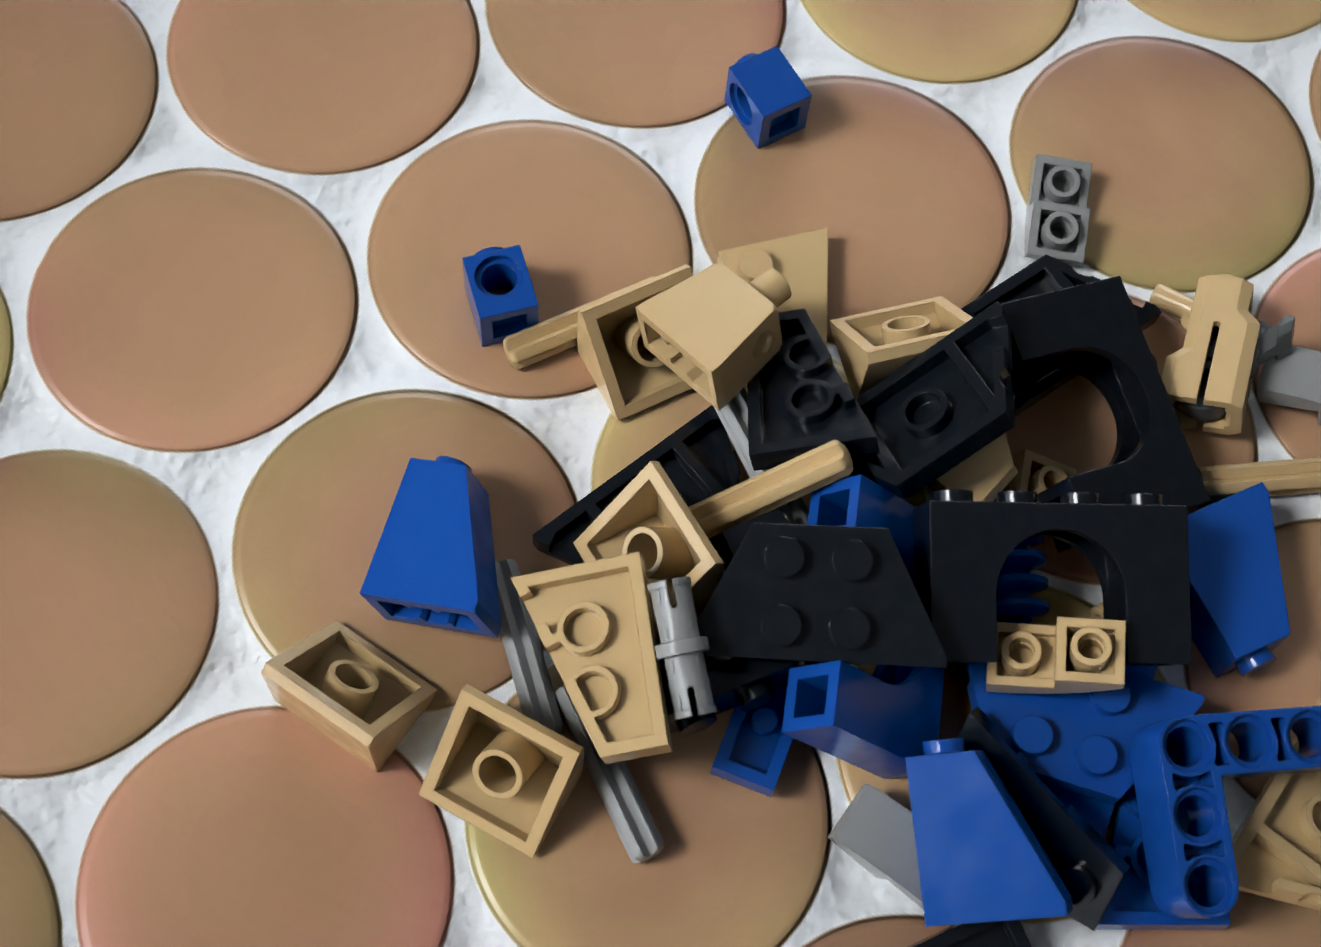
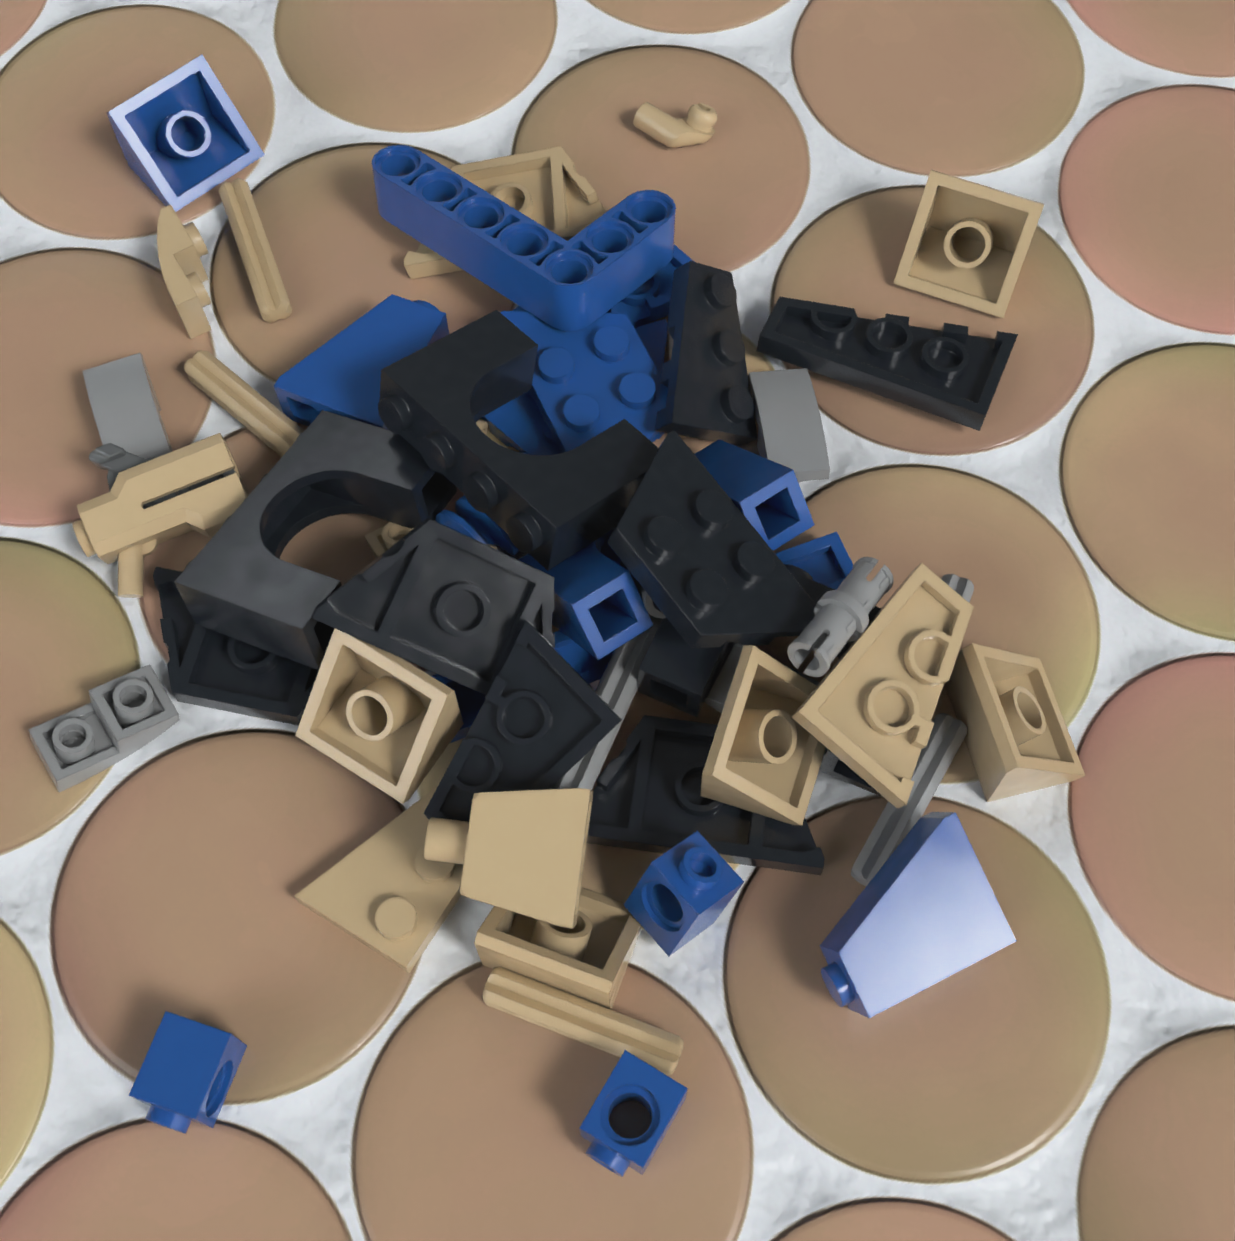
camera: 125 degrees left, 0 degrees up
tan slope [261,620,438,773] -> none
tan axle [688,440,854,539] -> none
blue slope [905,738,1073,927] -> none
tan slope [986,616,1126,694] -> none
none -> blue brick [624,831,744,956]

